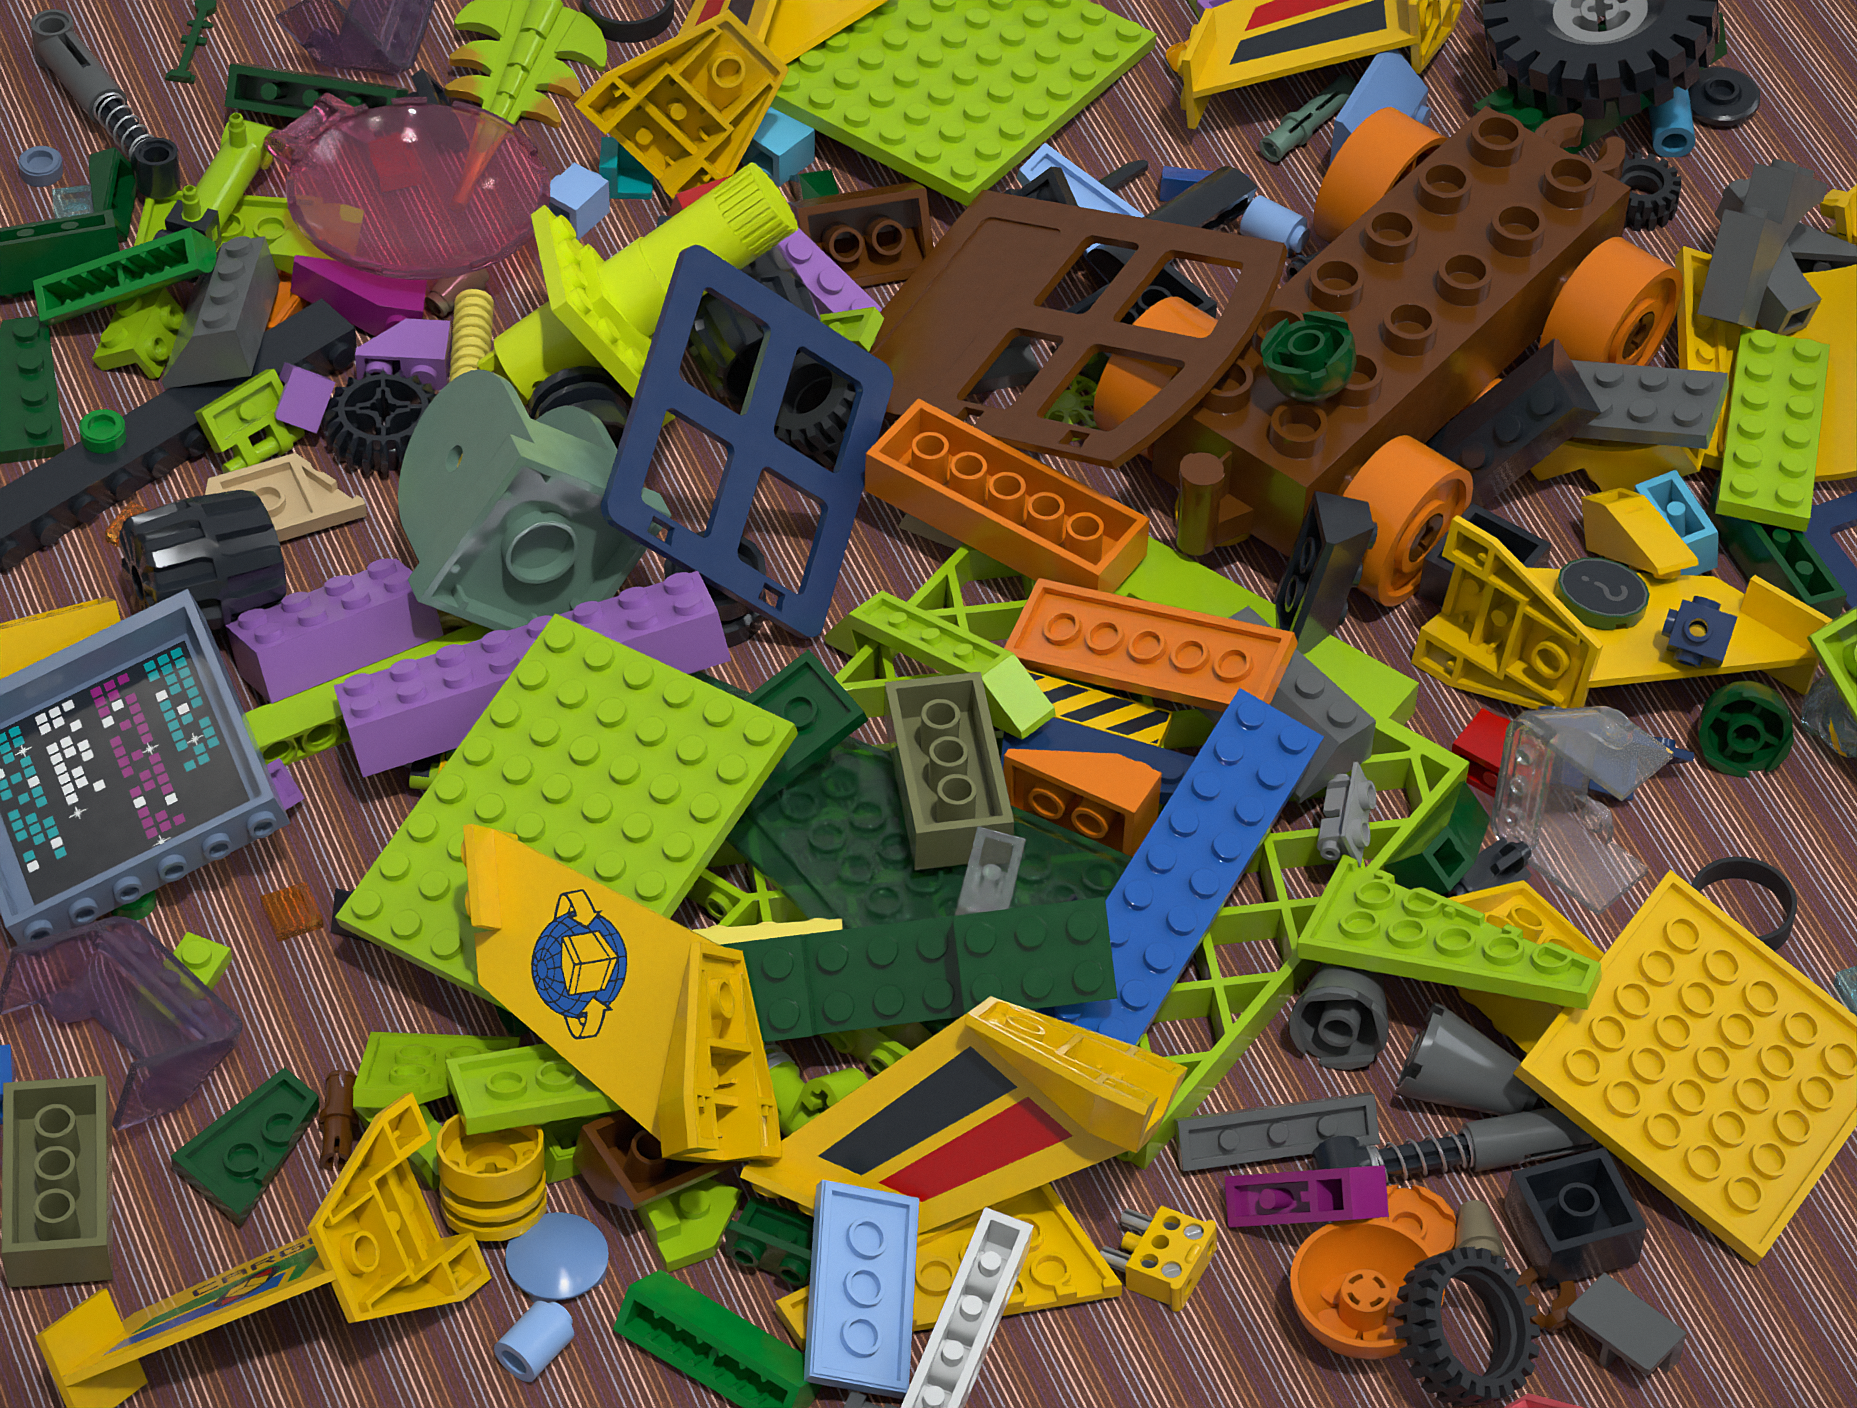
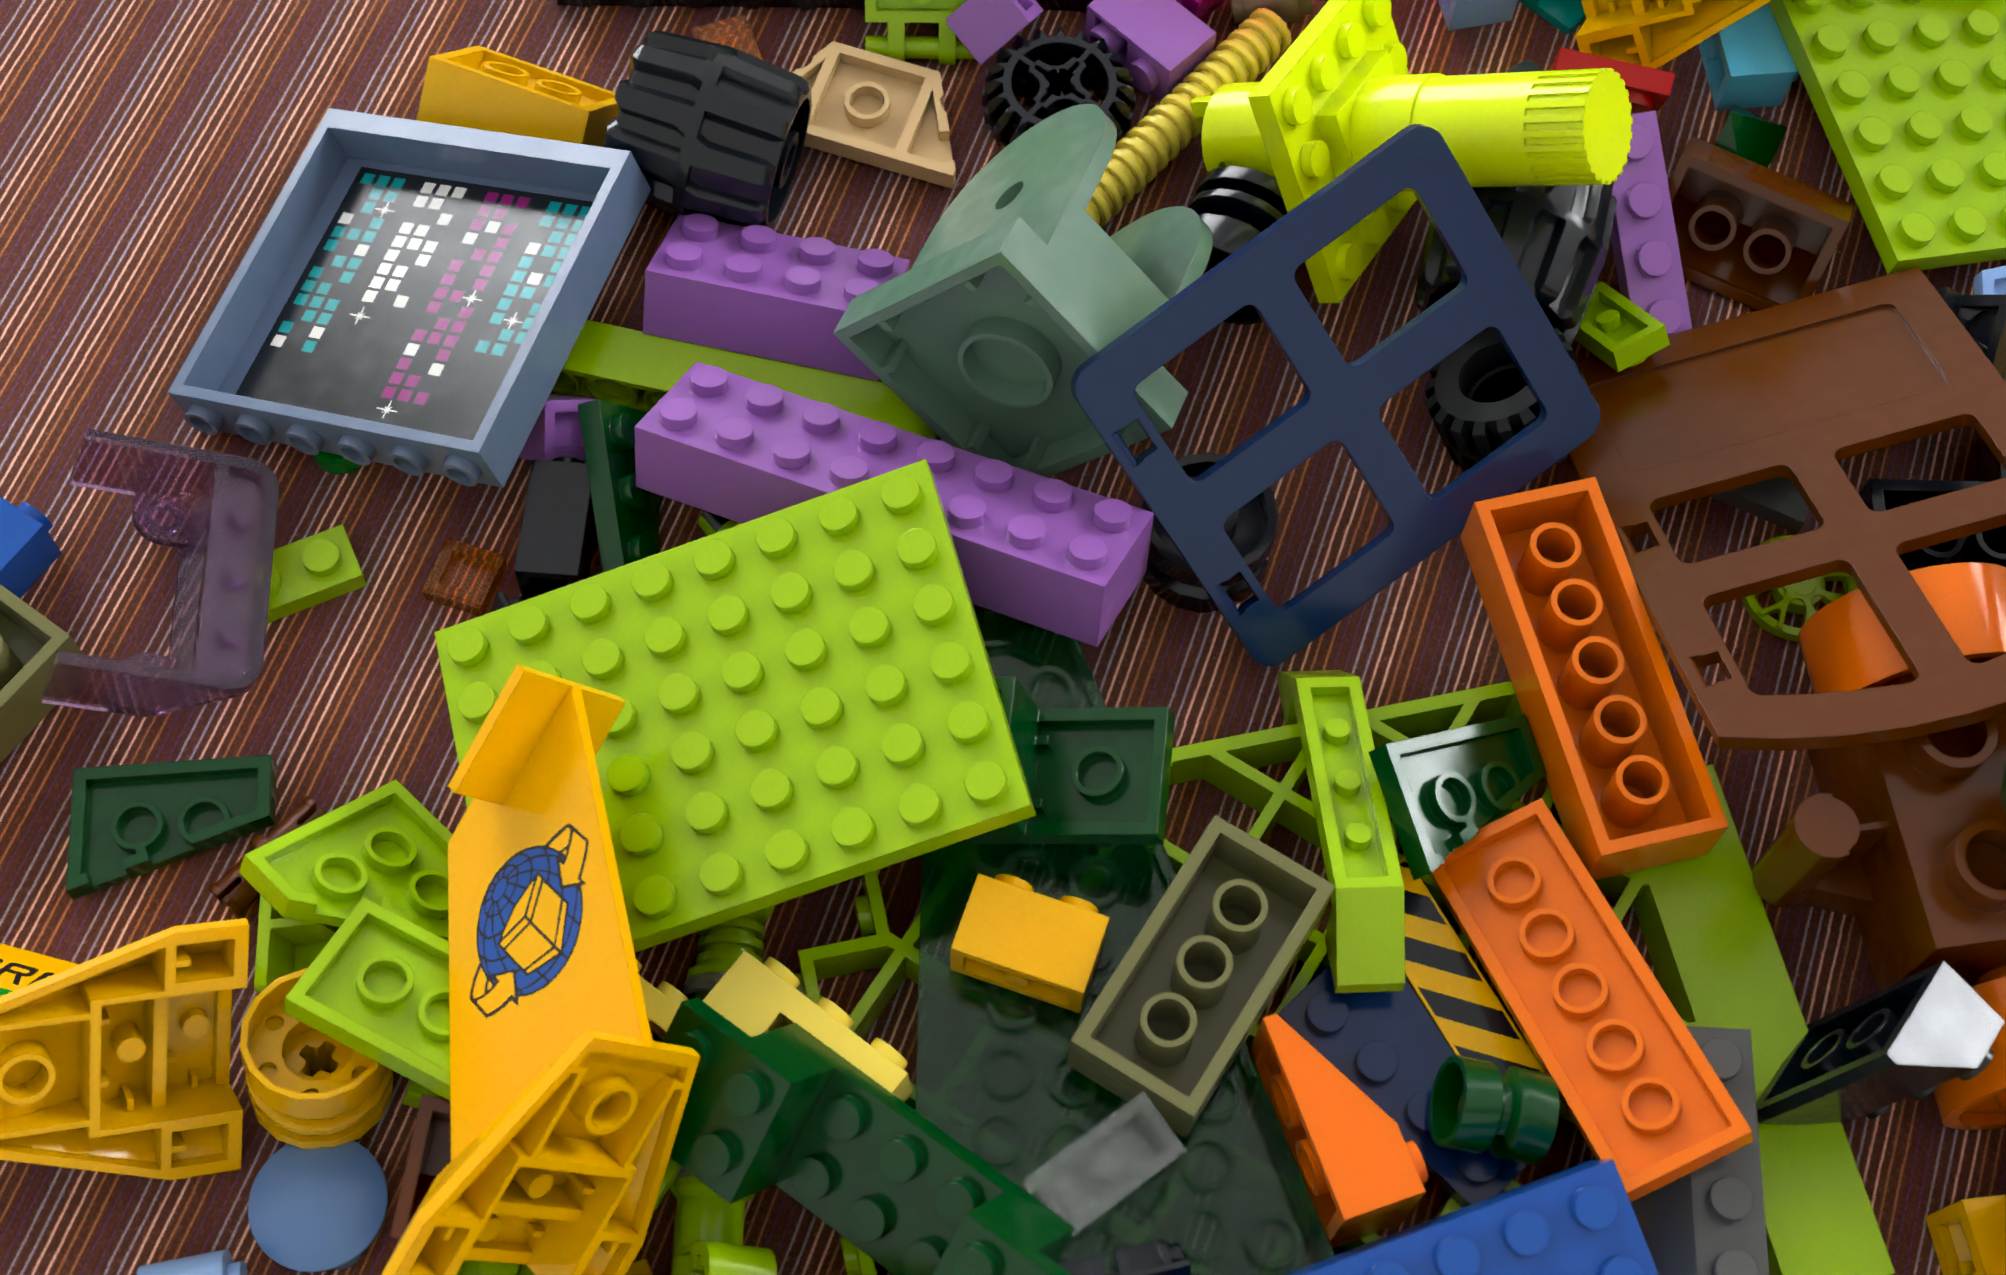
camera: 40 degrees right, 15 degrees up
none -> black brick [514,456,596,598]
none -> dark green wing [578,399,660,573]
none -> yellow brick [950,873,1110,1013]
none -> dark green wing [1368,713,1547,880]
none -> dark green wheel [1428,1055,1559,1165]

